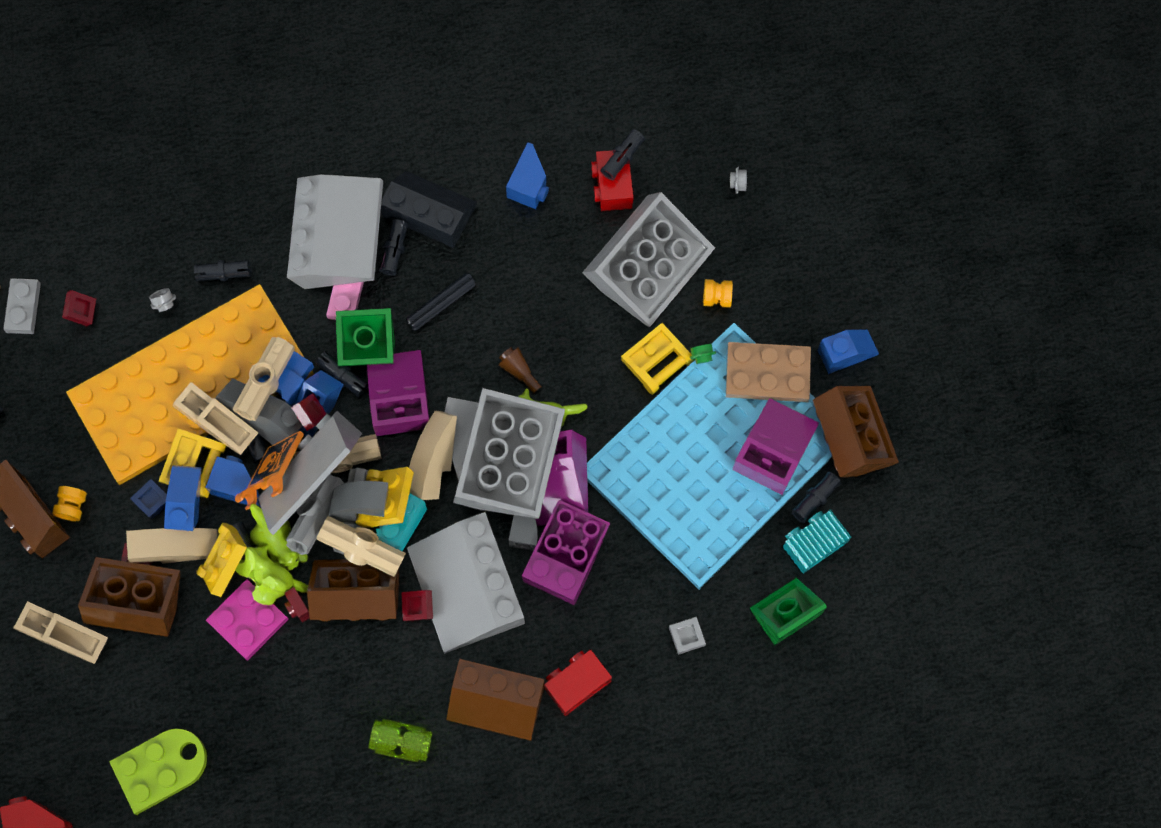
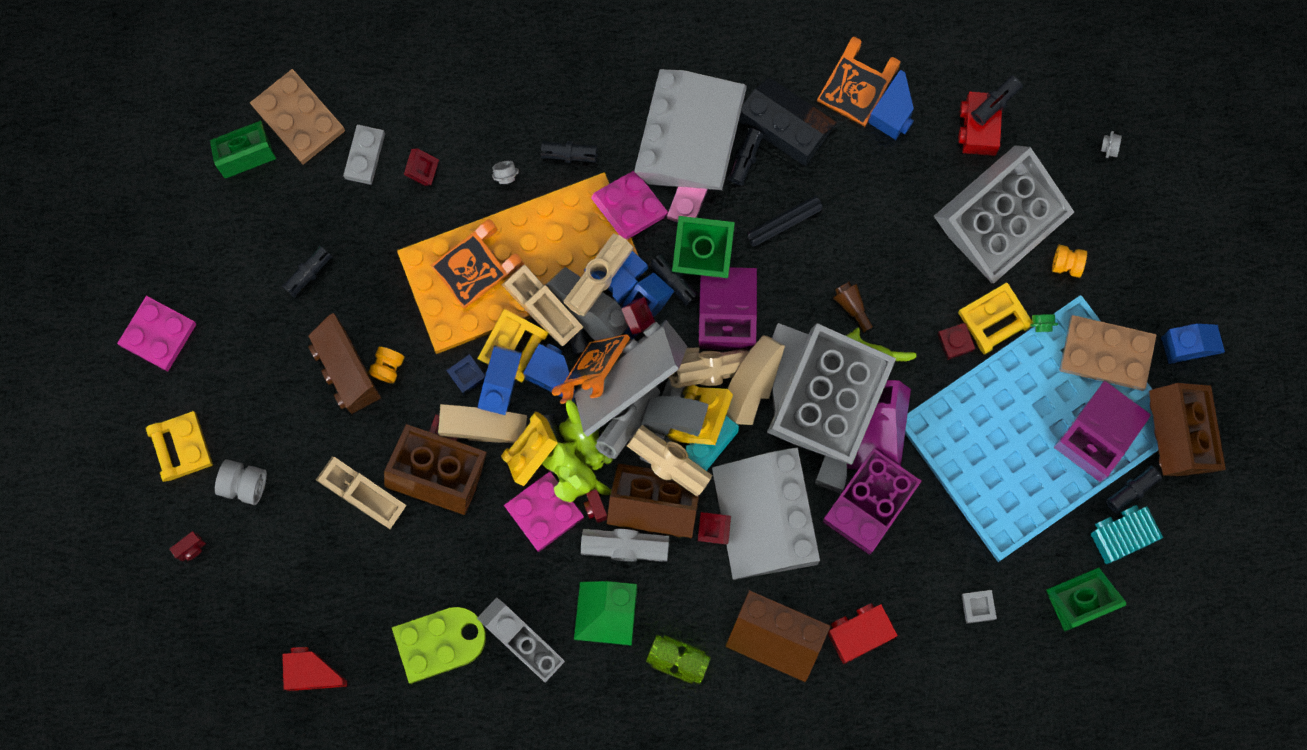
camera: 15 degrees right, 5 degrees up
none -> flag [431,219,524,309]
none -> light grey slope [477,597,565,683]
none -> green slope [574,581,637,646]
none -> light grey piece [581,529,669,562]
none -> dark pink plate [591,171,668,240]
none -> tan piece [668,349,749,388]
none -> flag [817,37,900,127]
none -> dark red plate [938,323,975,360]

